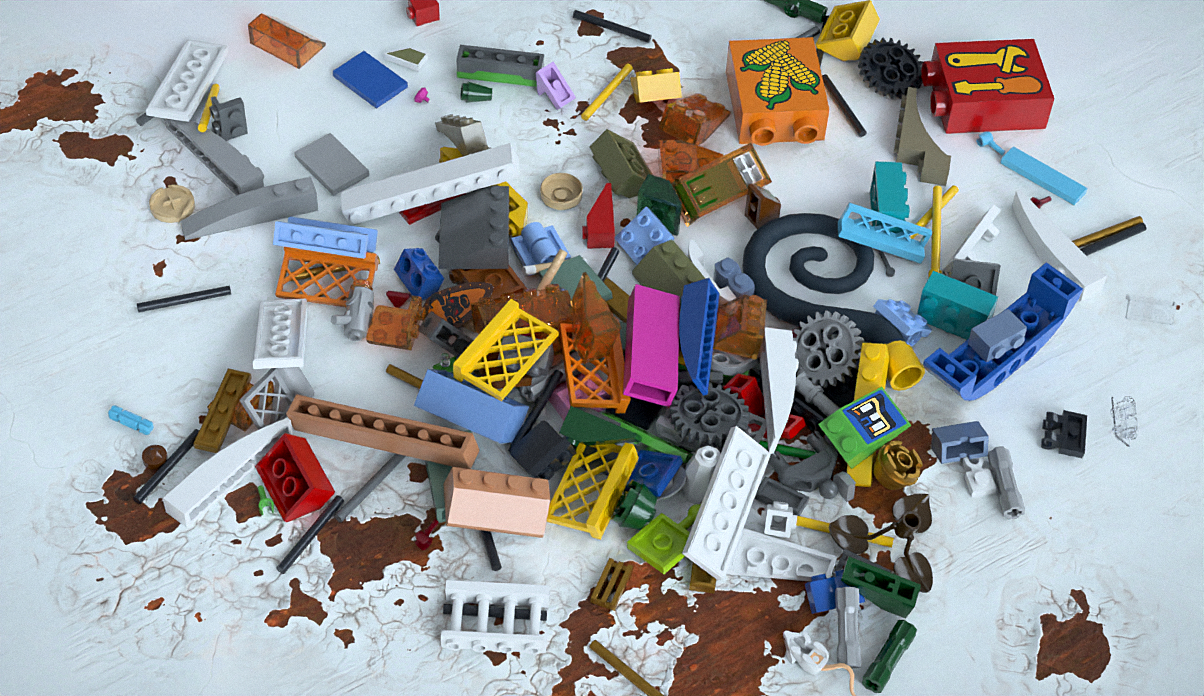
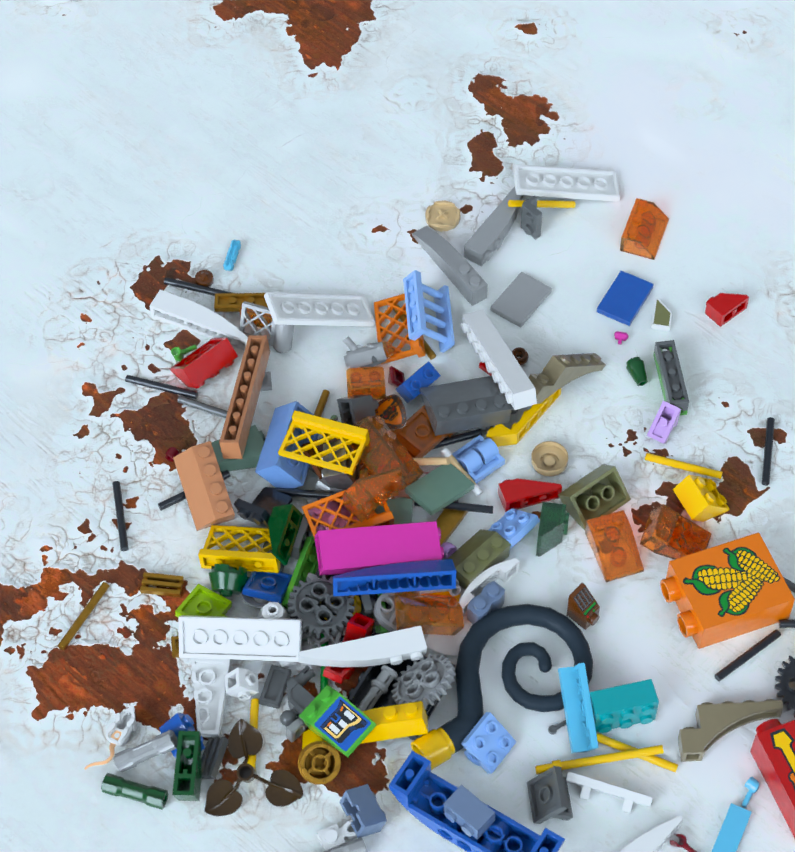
camera: 80 degrees right, 5 degrees up
black bar [136,285,231,313] -> none
white fence [441,580,550,655] -> none
clear orange piece [666,143,772,227] -> none
teal brick [917,271,998,340] -> none

